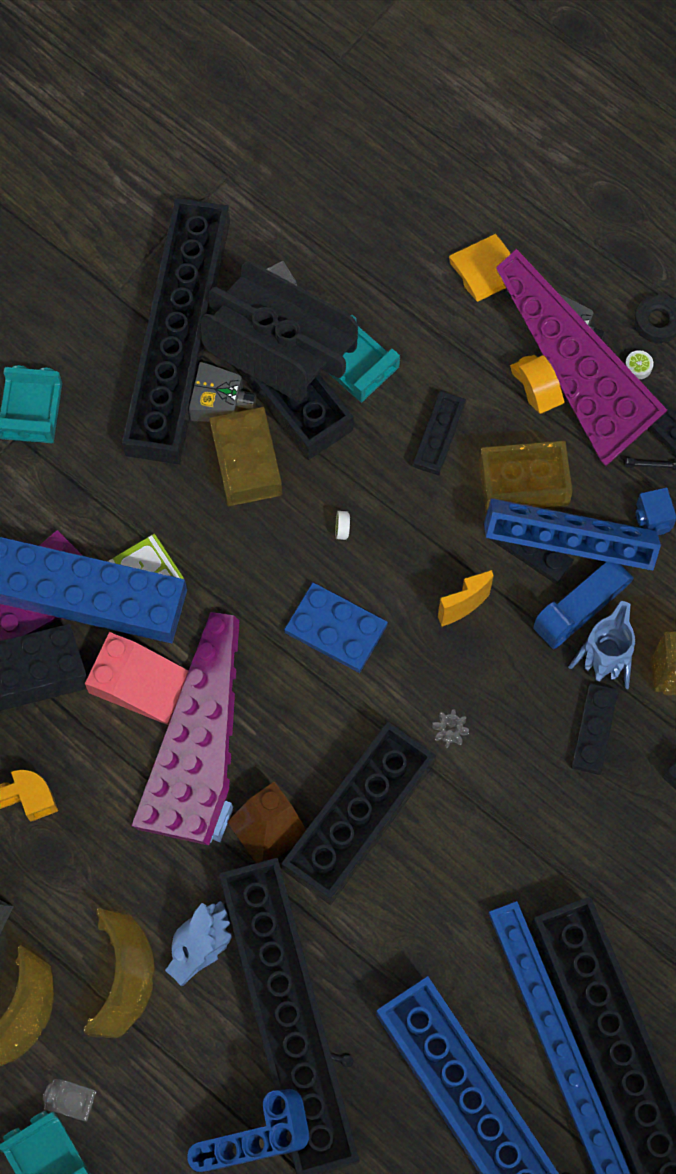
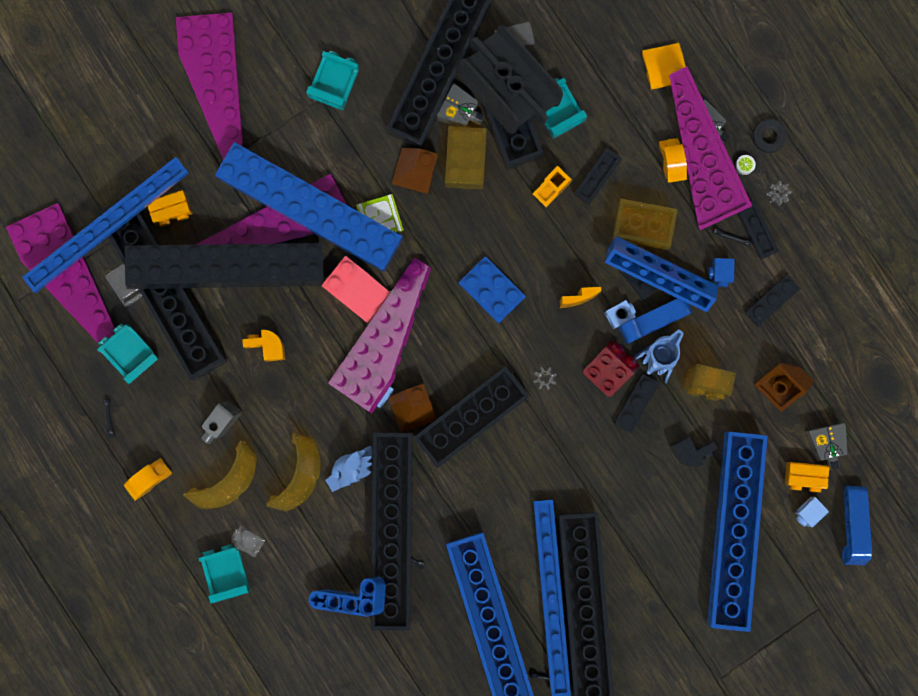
camera: 15 degrees right, 15 degrees up
white tile [335,511,350,540] -> none
none -> reddish brown slope [392,148,438,194]
none -> light orange brick [533,166,572,207]
none -> dark red bracket [583,340,640,397]
none -> light blue brick [604,301,636,329]

